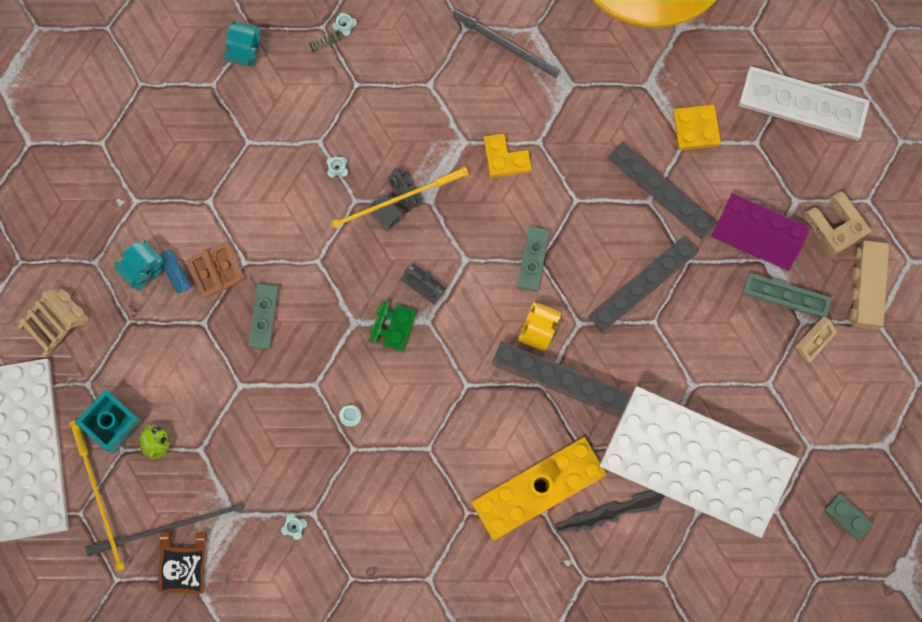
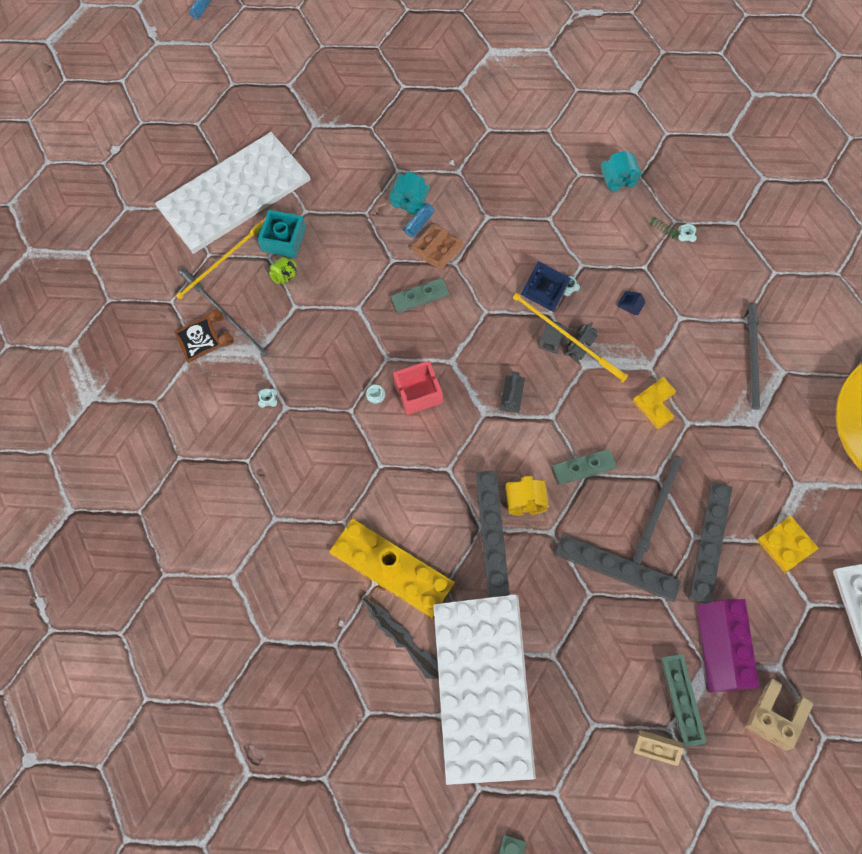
camera: 70 degrees right, 10 degrees down
tan plate [17,289,89,357] -> none
green plate [369,300,417,353] -> none
tan brick [849,240,889,330] -> none
none -> coral piece [393,360,443,415]
none -> dark blue plate [520,261,572,312]
none -> dark blue slope [617,291,645,315]
none -> dark grey bar [632,456,682,565]

